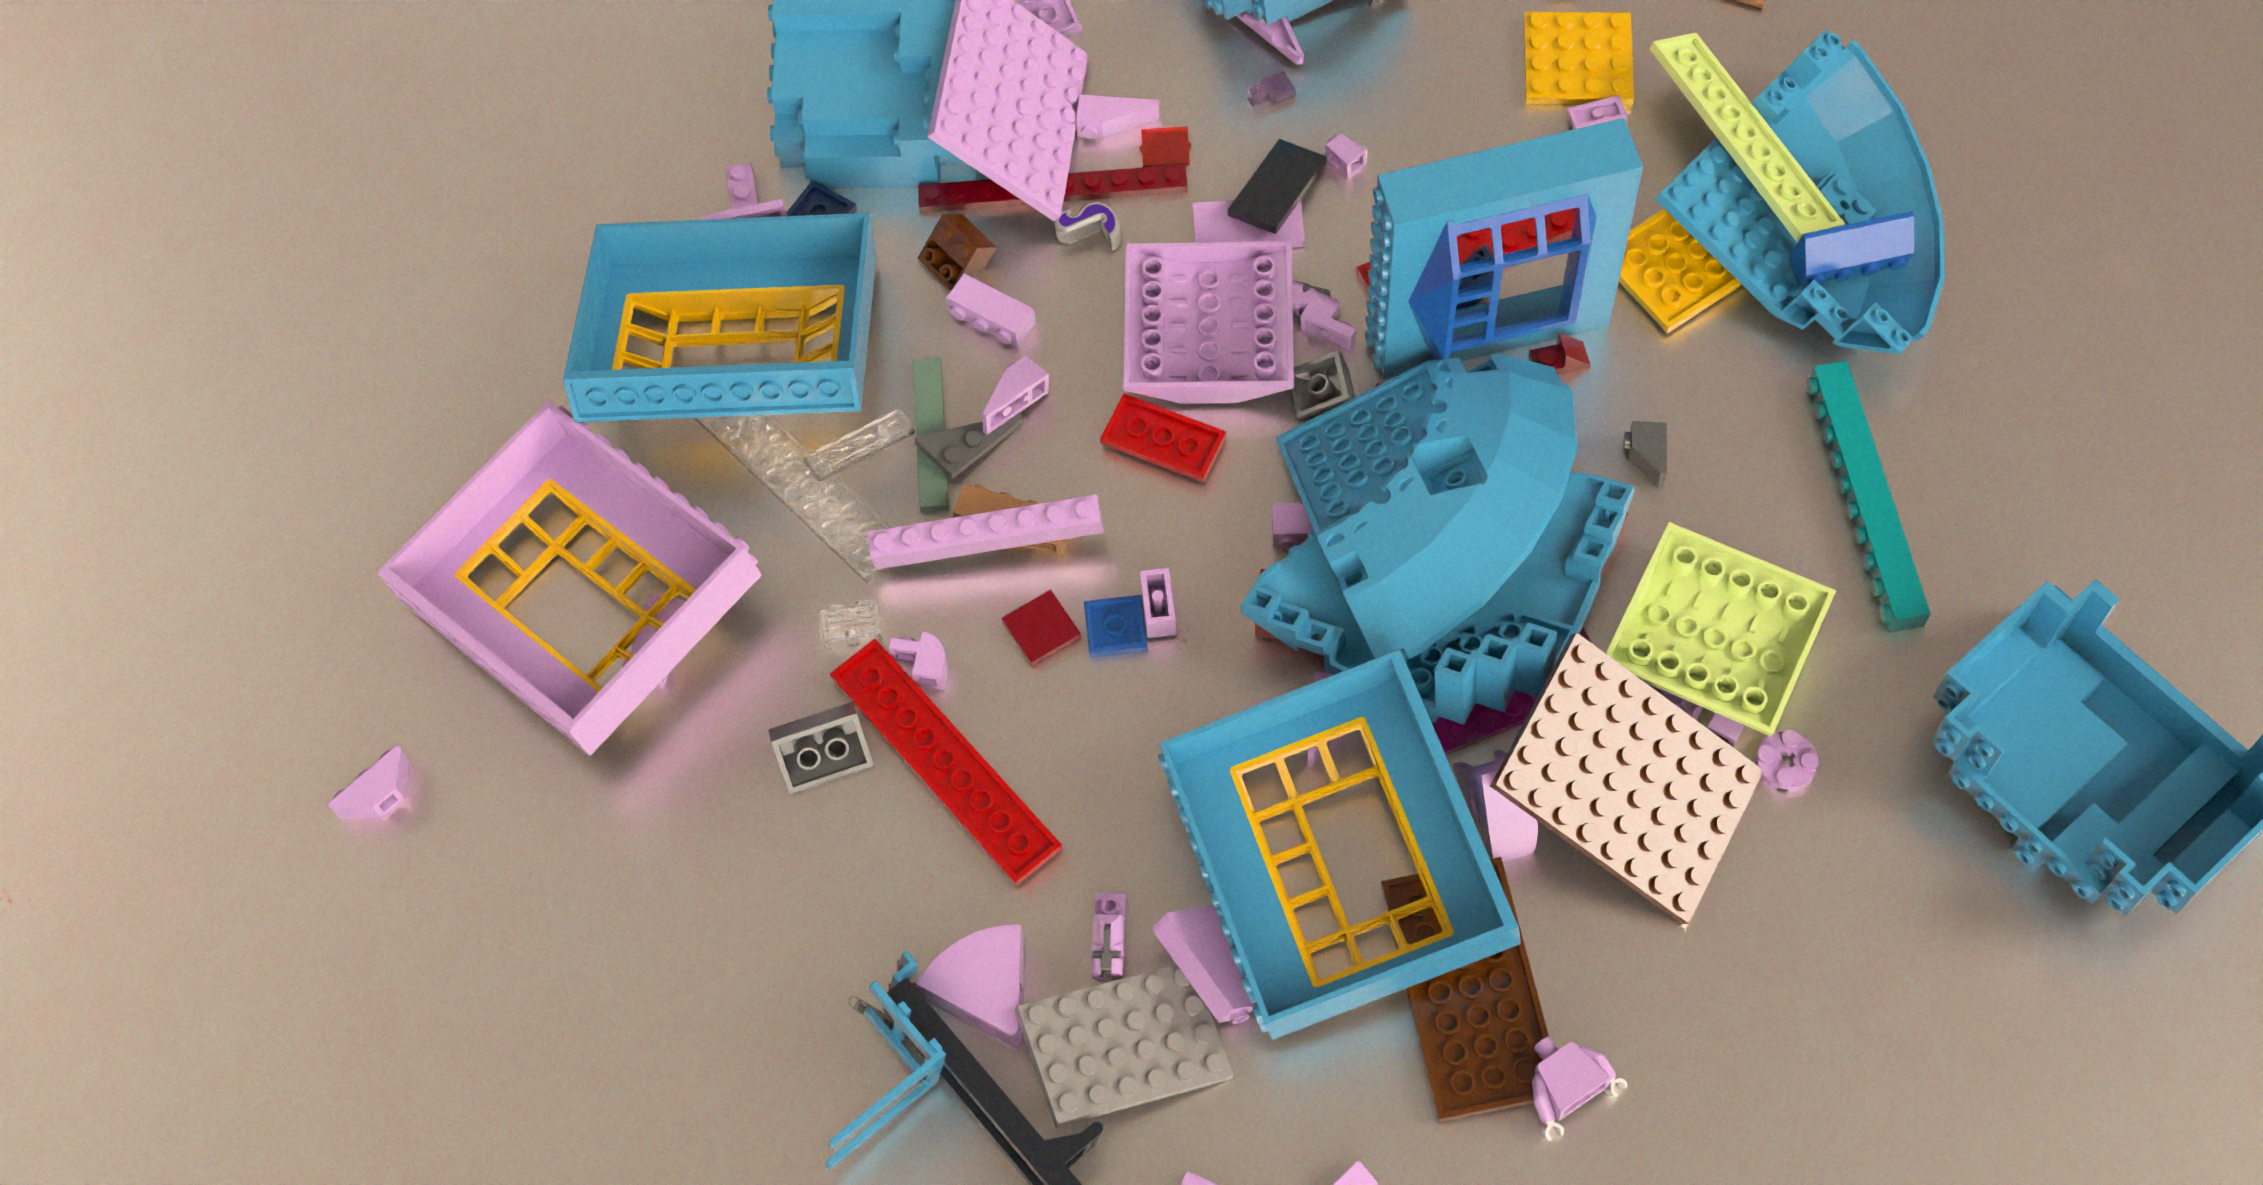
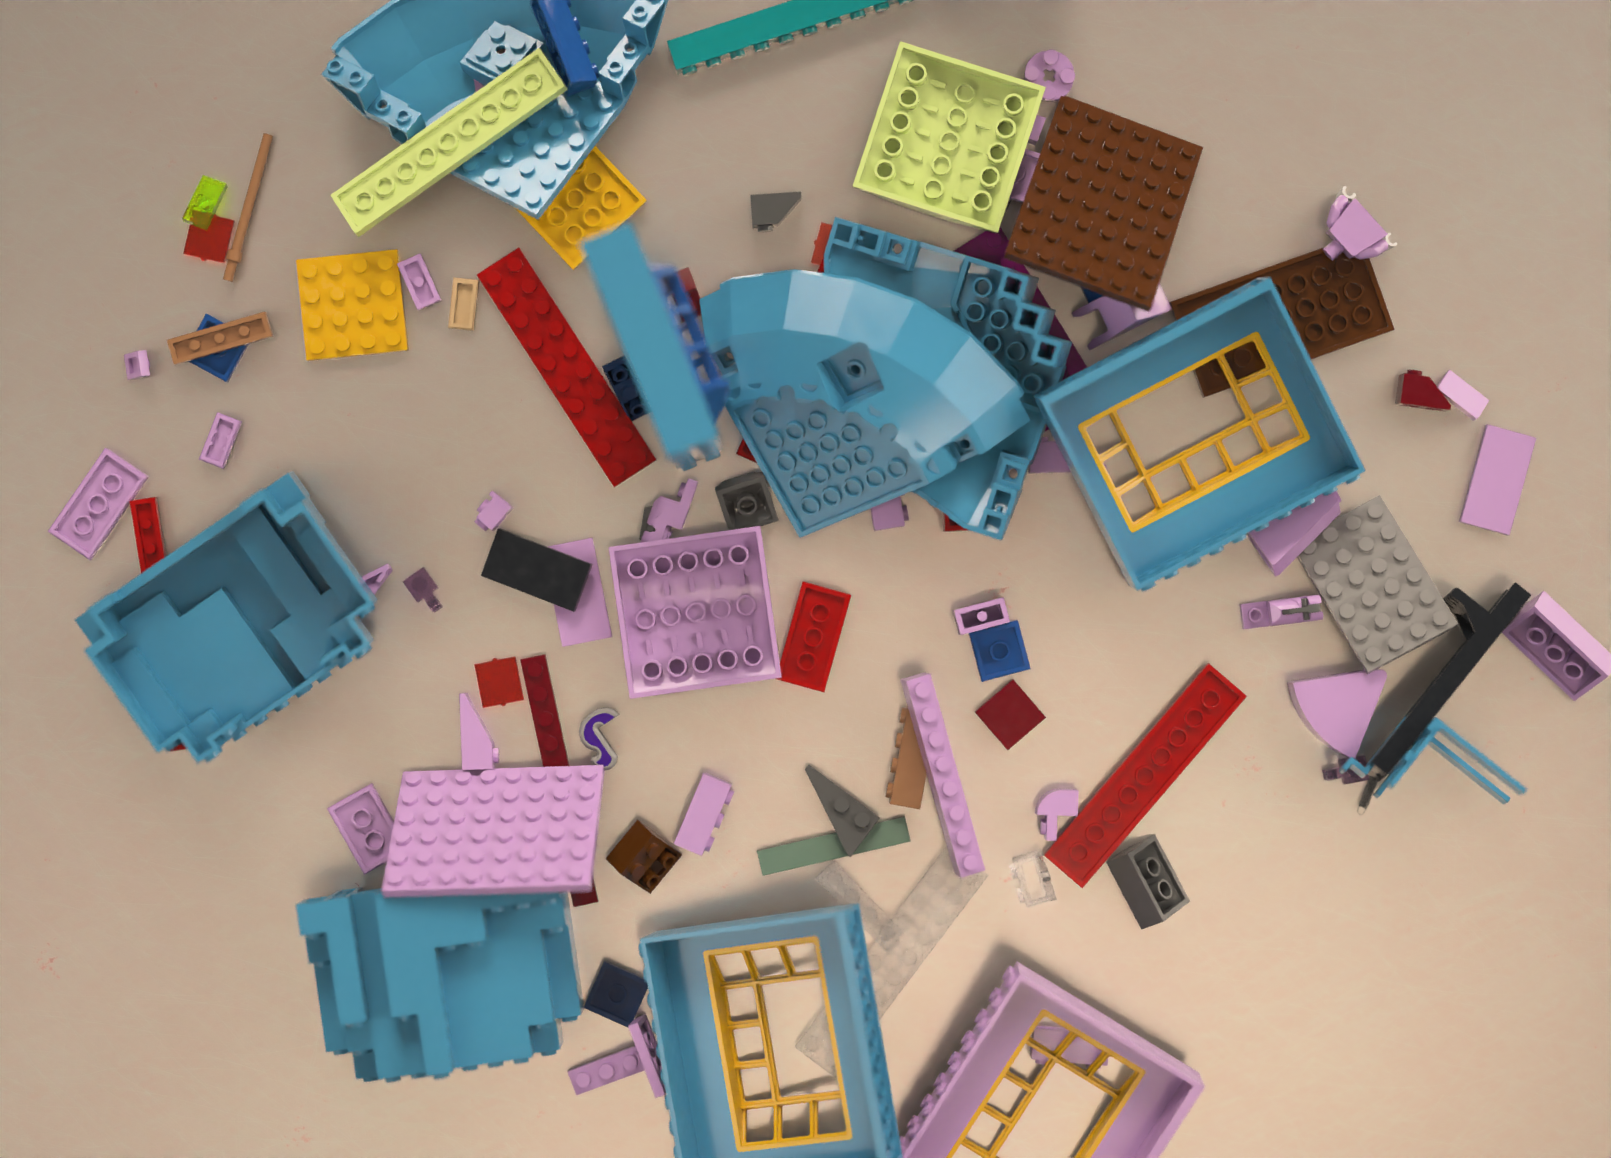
camera: 105 degrees left, 25 degrees up
lavender slope [982,356,1049,435] -> none
none -> dark red slope [1395,370,1451,412]

